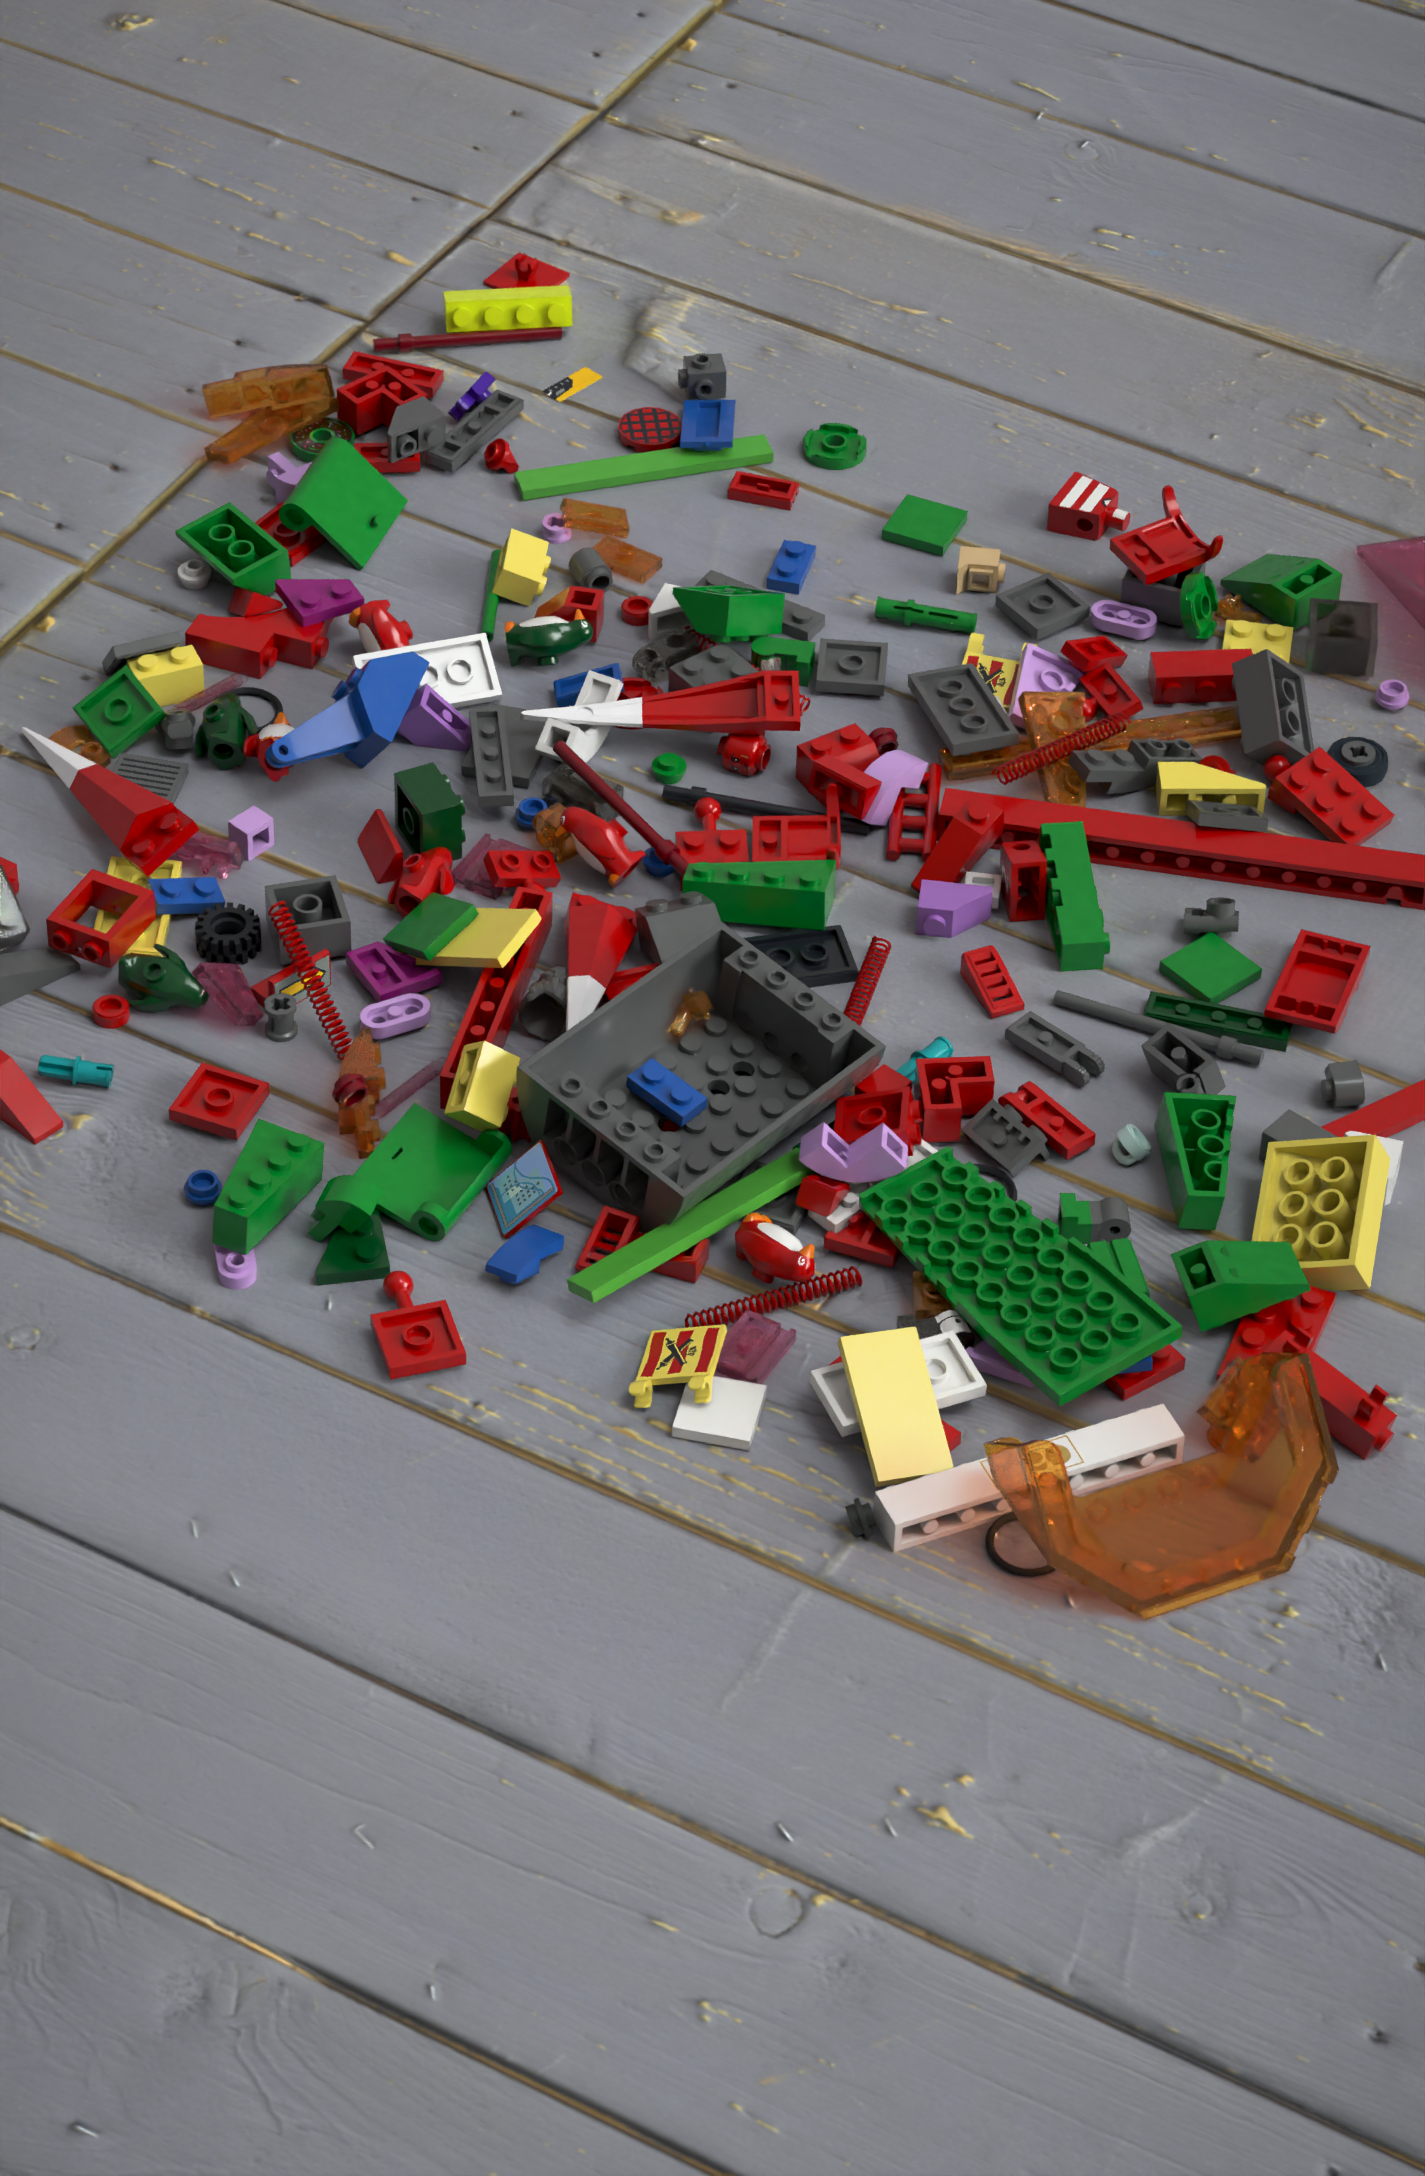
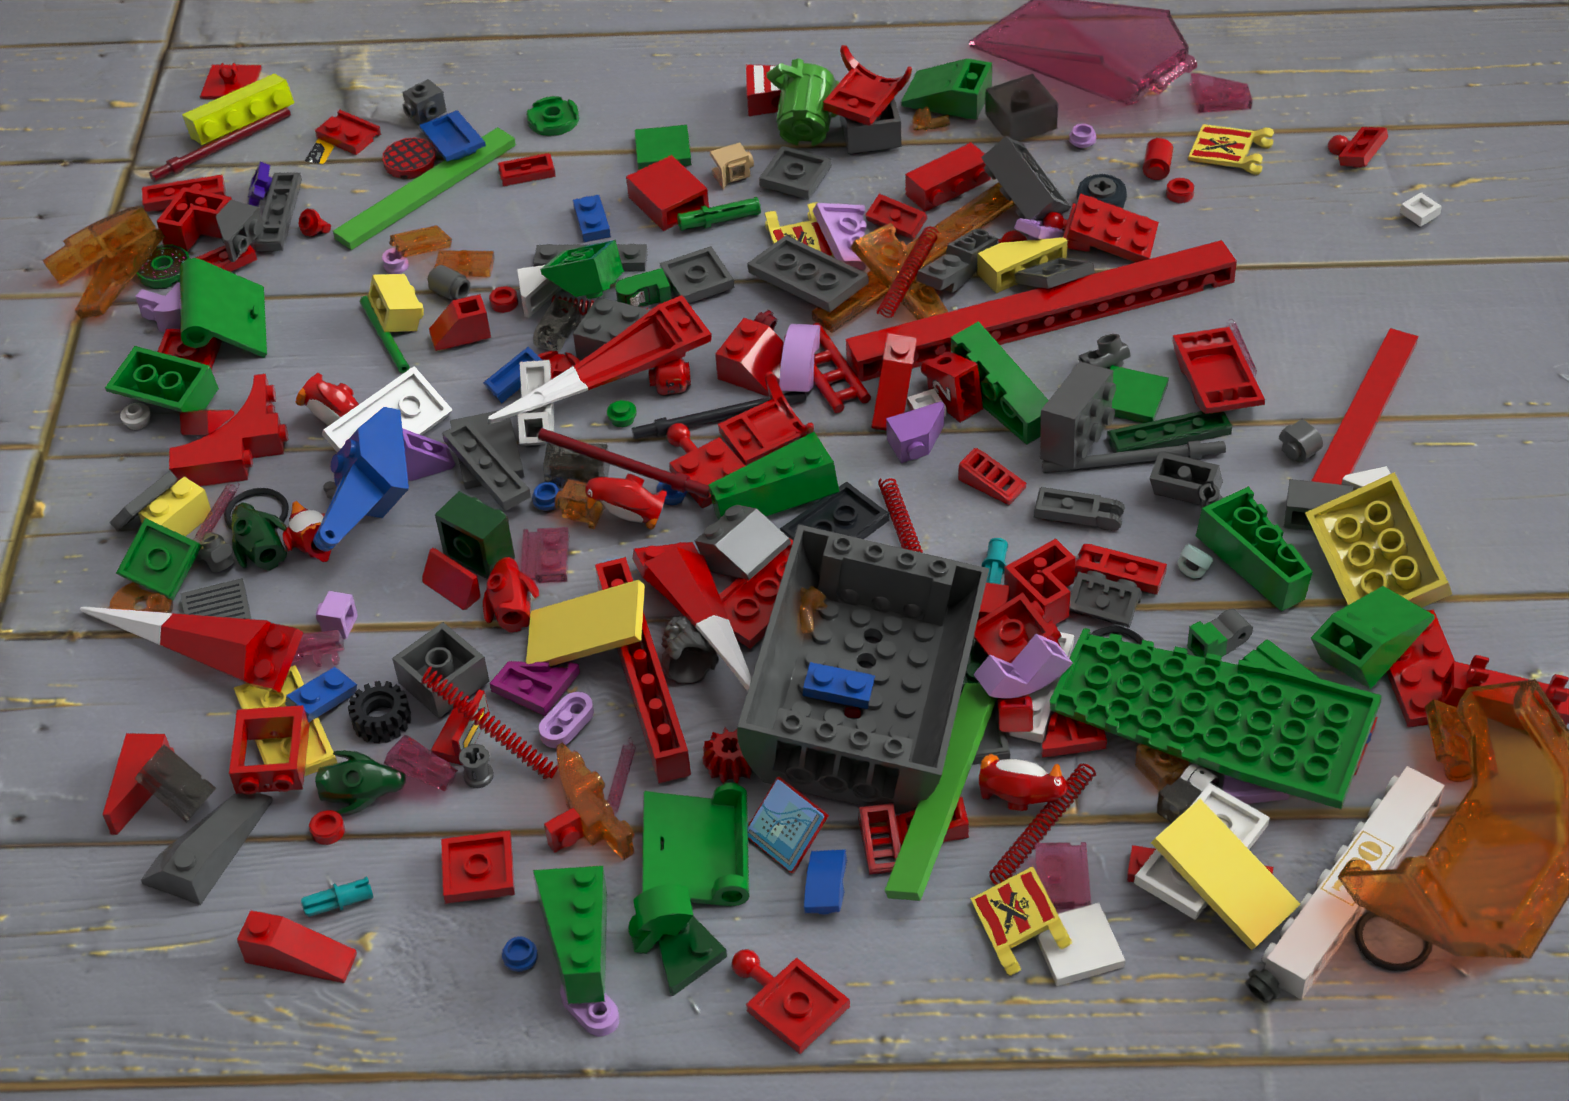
camera: 25 degrees left, 5 degrees up
magenta wing [275,579,364,627] -> none
dark red plate [332,1073,369,1108] -> none
green tile [383,892,479,961] -> none
light yellow brick [444,1041,521,1131] -> none
red plate [483,850,561,891] -> none
dark green animal [505,609,593,667] -> none
red slope [807,755,882,820] -> none
red plate [1060,635,1128,672] -> none
lavender plate [1090,600,1157,640] -> none
green tile [1180,572,1218,640] -> none
light yellow plate [1222,620,1294,663] -> none
none -> red plate [315,110,381,155]
none -> red plate [544,807,584,853]
none -> red brick [626,155,709,231]
none -> bright green container [766,58,840,146]
none -> lavender plate [1014,218,1064,240]
none -> dark grey brick [1040,362,1116,469]
none -> clear pink piece [1226,319,1257,377]

